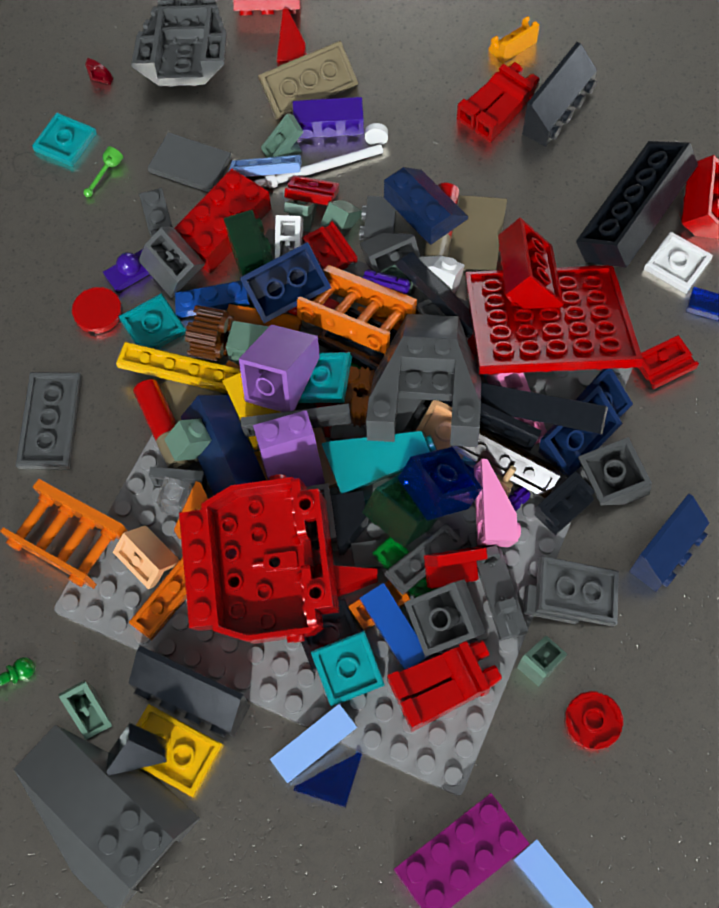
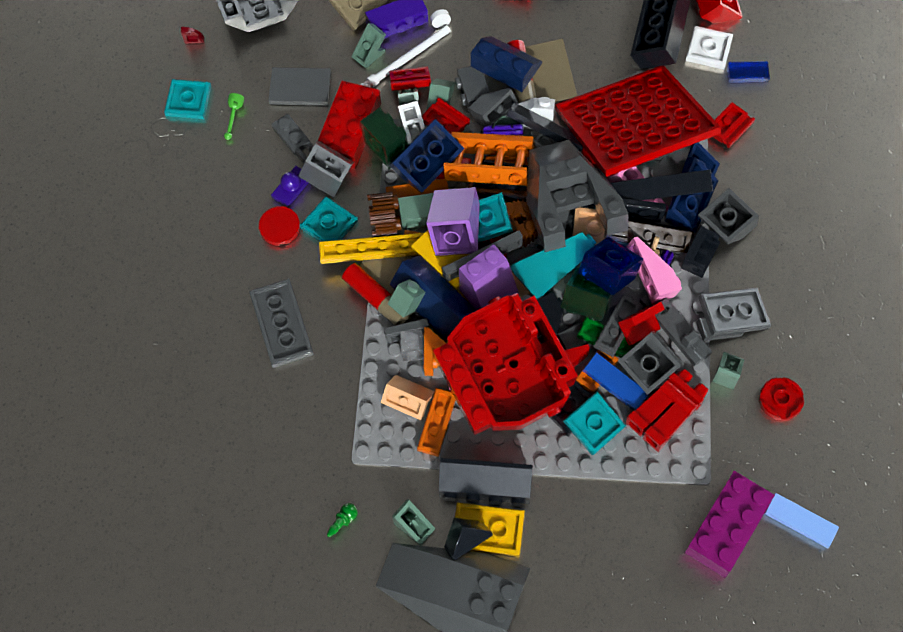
camera: 20 degrees left, 0 degrees up
orange fence [0,479,128,589] -> none
blue plate [175,280,250,318] -> none
light blue tile [229,155,302,177] -> none
light blue tile [270,704,358,783] -> none
clear blue tile [294,752,362,808] -> none
red slope [498,217,564,309] -> none
dark blue slope [629,493,710,592] -> none

